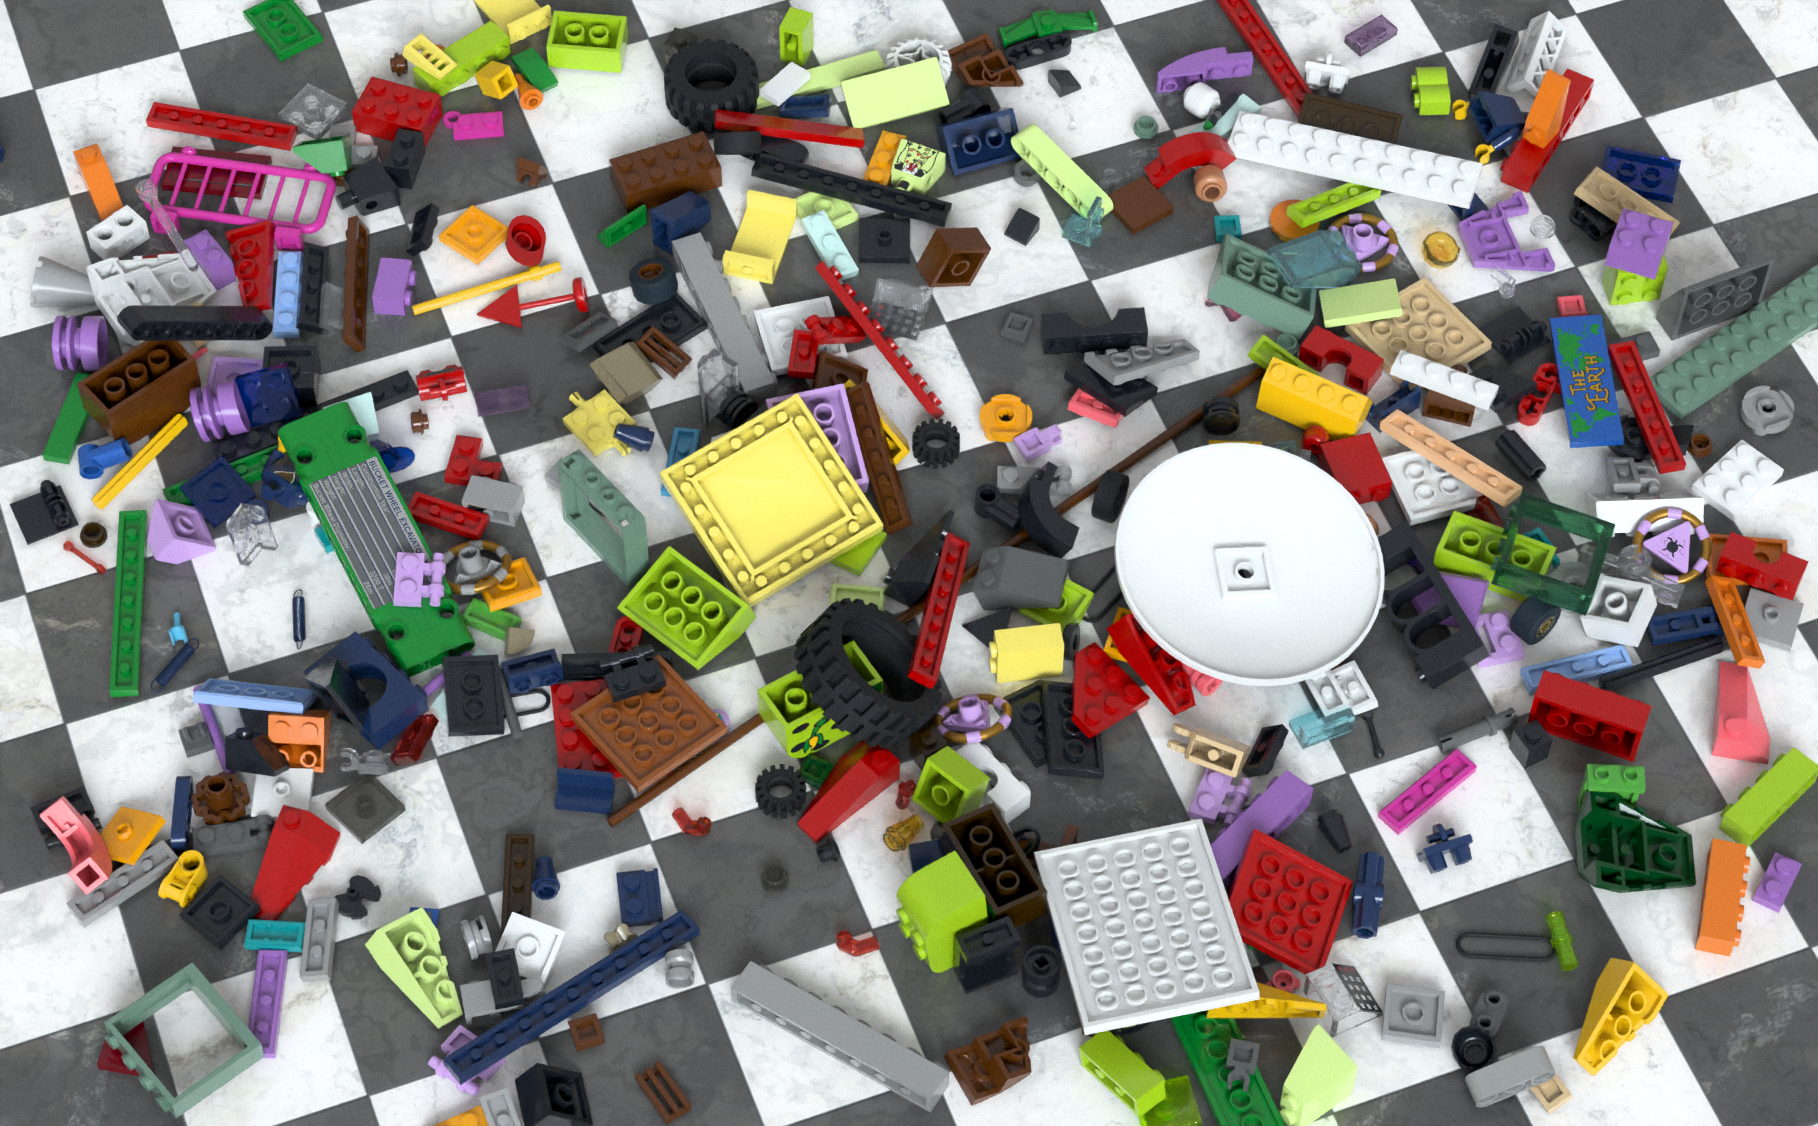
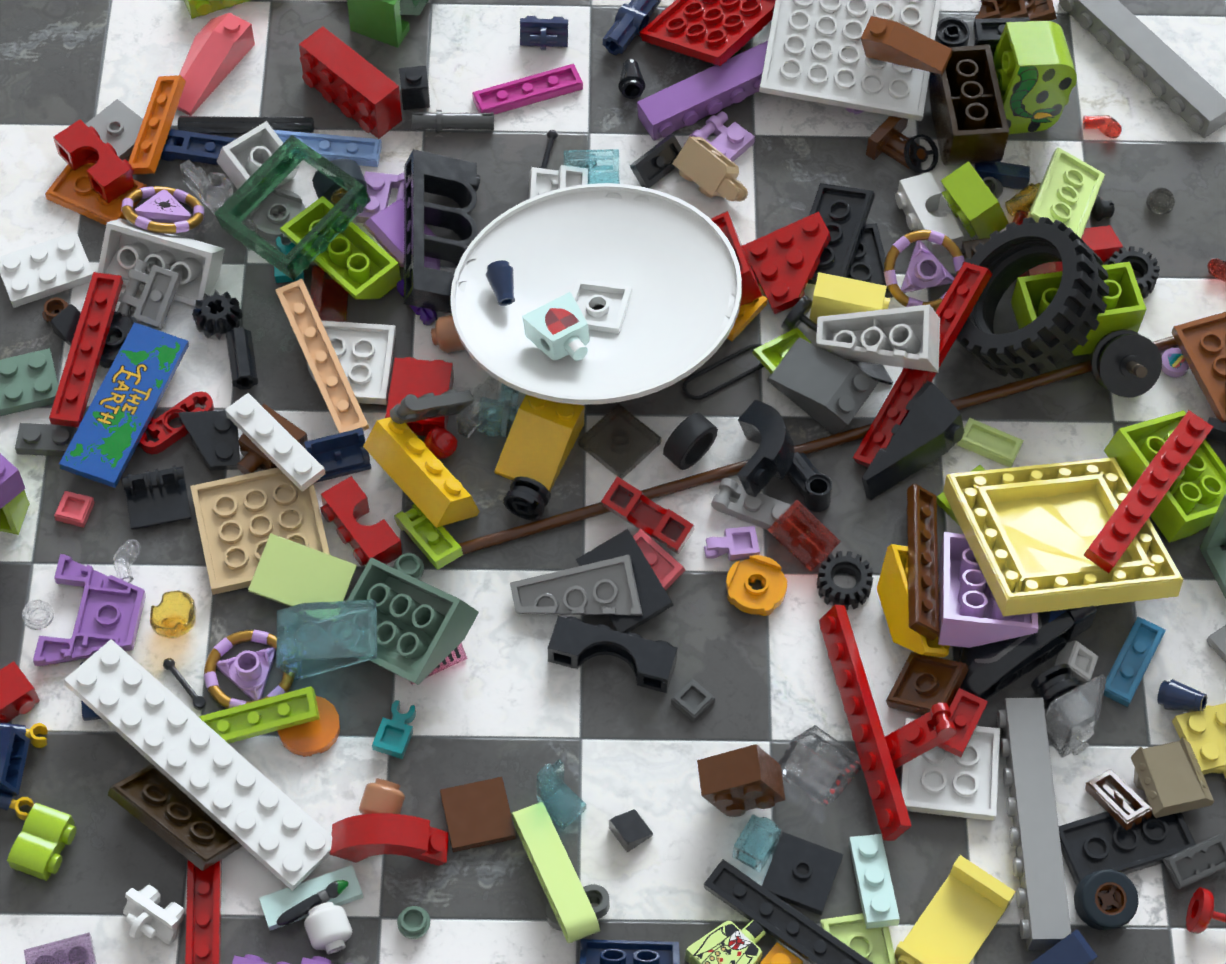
camera: 160 degrees left, 5 degrees up
none -> black hinge [163,658,206,710]
none -> black gear [192,290,243,340]
none -> dark grey plate [390,389,474,424]
none -> dark blue cone [485,260,515,306]
none -> light aqua torso [522,292,590,361]
none -> red arch [601,476,695,554]
none -> clear light blue brick [732,814,781,872]
none -> clear red hinge [767,500,841,572]
none -> white wedge [816,304,940,373]
none -> dark orange slope [861,16,953,75]
none -> yellowish green tile [1027,147,1105,238]
none -> red plate [1083,410,1213,573]
none -> black wheel [1091,329,1162,398]

